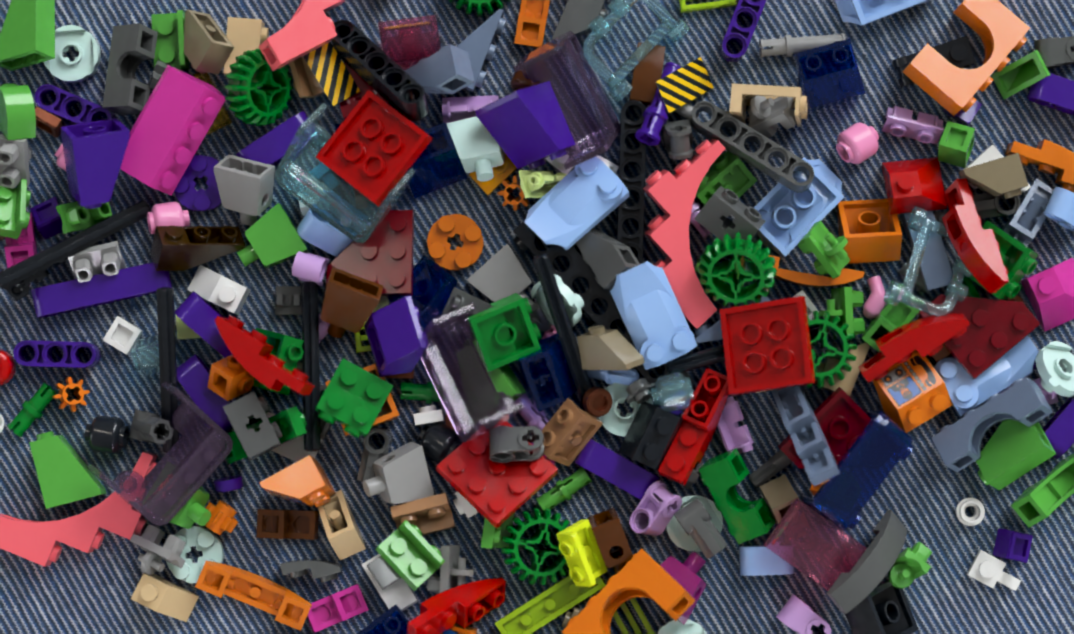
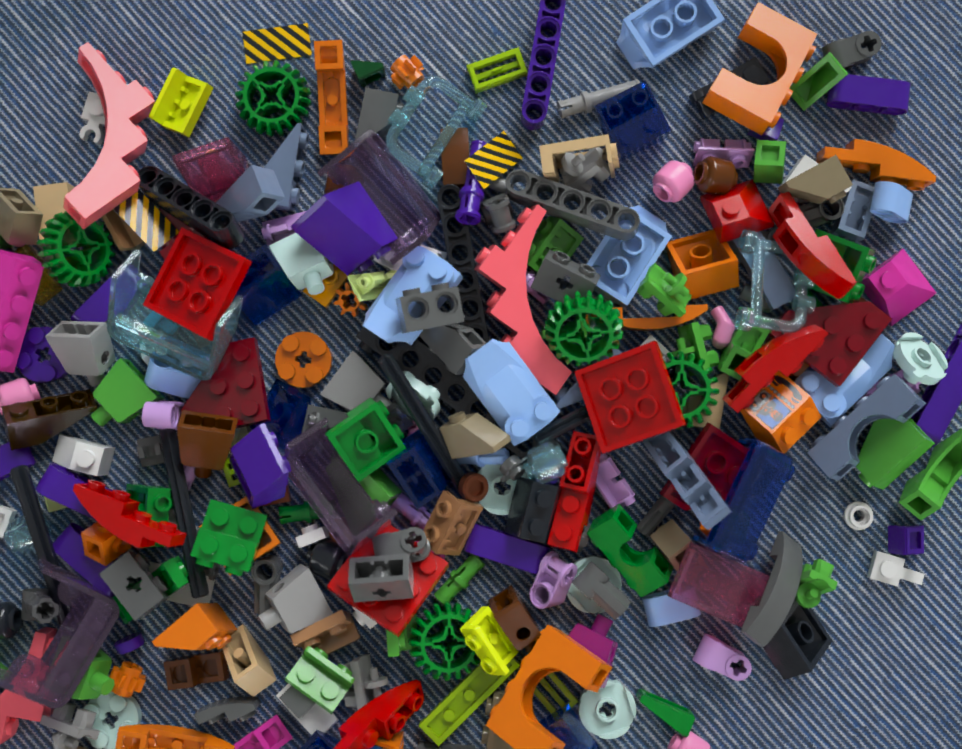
camera: 15 degrees left, 0 degrees up
none -> dark grey brick [348,554,414,602]
none -> dark grey brick [396,283,465,334]
none -> reddish brown head [693,156,738,195]

